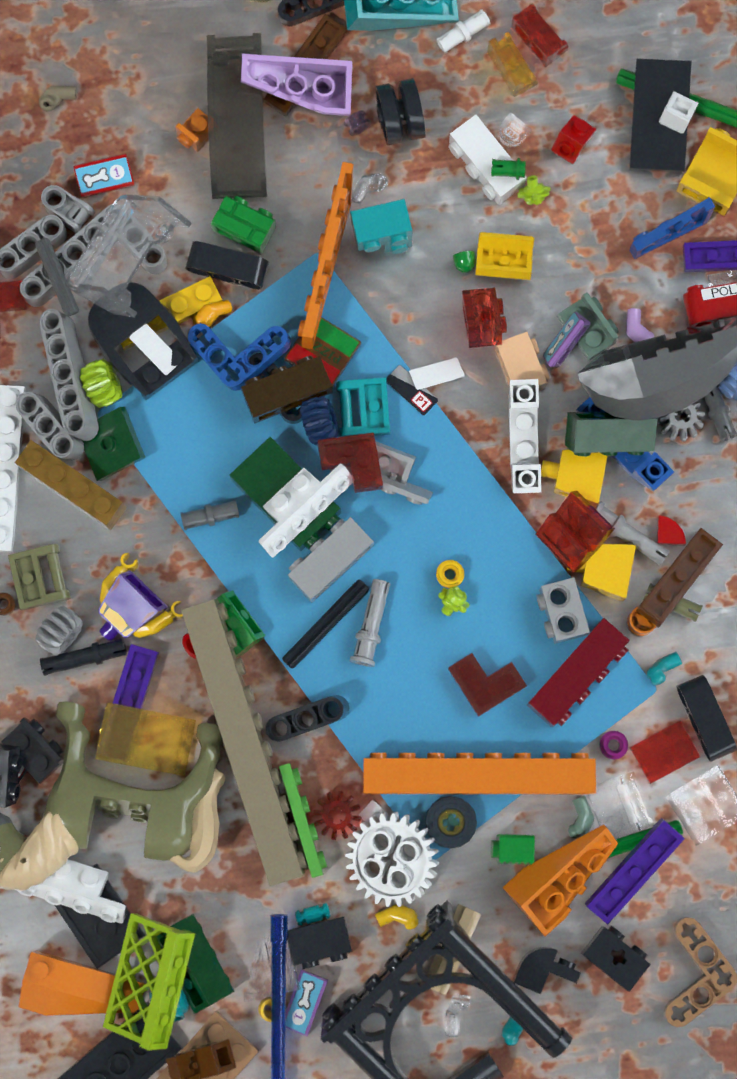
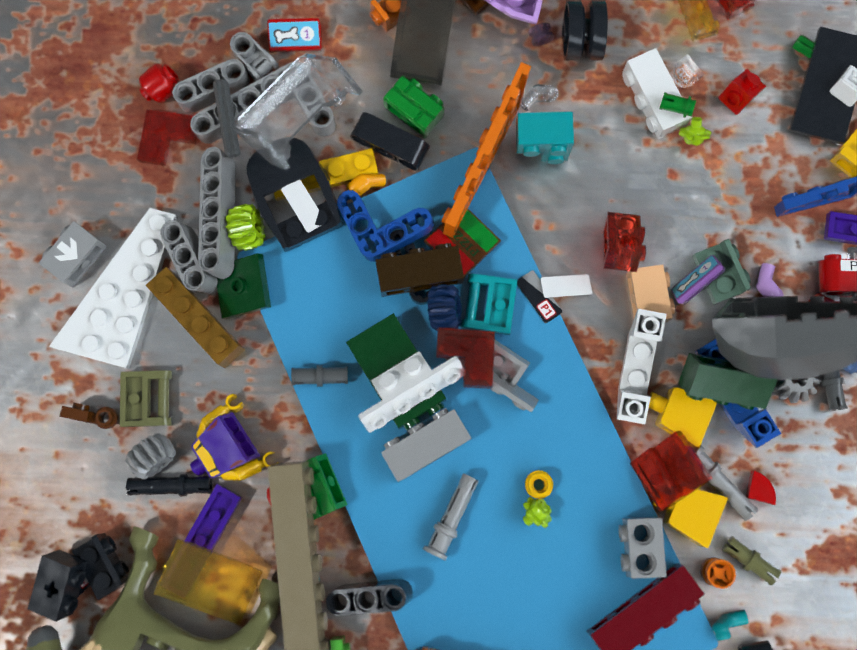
camera: 15 degrees right, 0 degrees up
black axle [282,580,369,669] -> none
clear red plate [448,653,527,717] -> none
green hinge [453,251,476,273] -> none
yellow bracket [475,232,534,280] -> none
reddish brown tile [636,528,723,628] -> none

